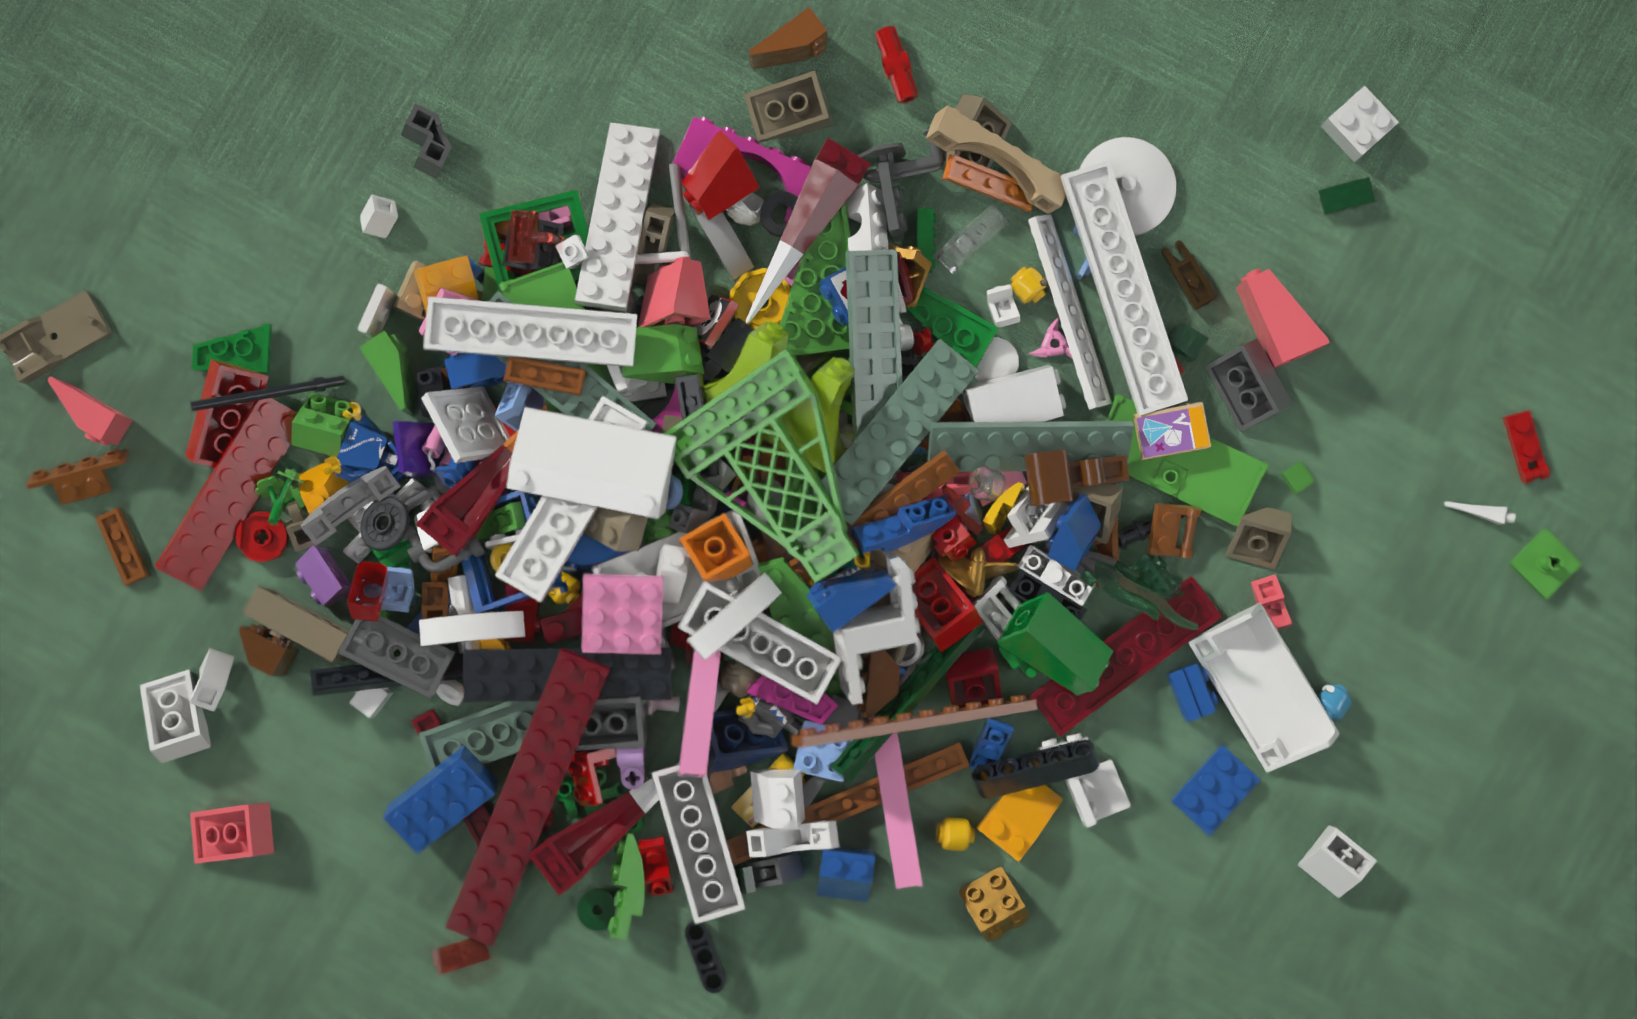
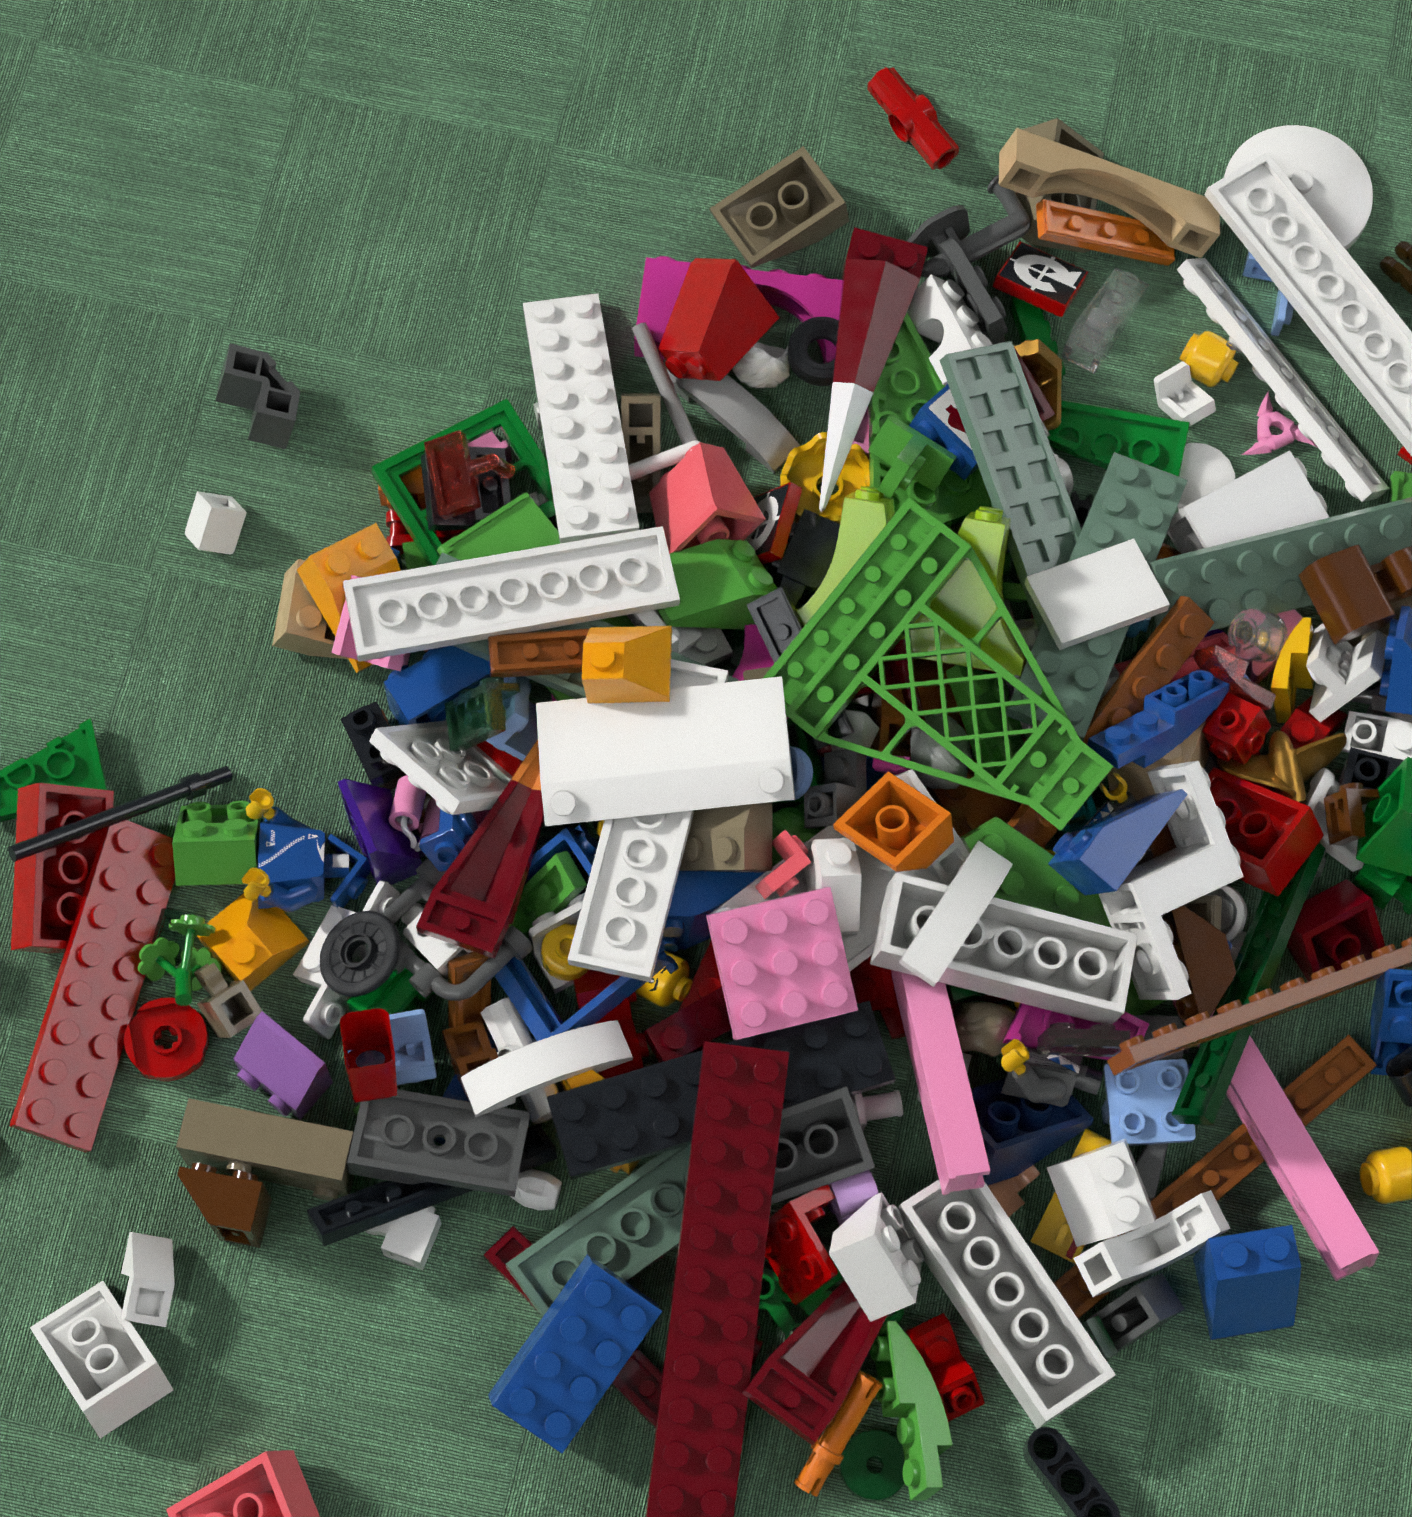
camera: 20 degrees left, 15 degrees down
light grey slope [300,466,401,546] -> none
white plate [358,284,397,339] -> none
bright green slope [359,330,415,416] -> none
white bracket [556,235,589,269] -> none
dark orange slope [748,7,827,69] -> none
red plate [912,328,934,355] -> none
none -> clear green bracket [444,677,520,751]
none -> light orange slope [582,626,672,703]
none -> coral bracket [755,830,811,899]
none -> orange pin [794,1371,883,1497]
none -> white slope [829,1192,924,1322]
none -> bright green bracket [868,414,957,498]
none -> tile [993,241,1088,317]
none -> white tile [1024,539,1170,650]
none -> clear smoke plate [1037,1022,1130,1057]
none -> reddish brown bracket [1324,783,1380,846]

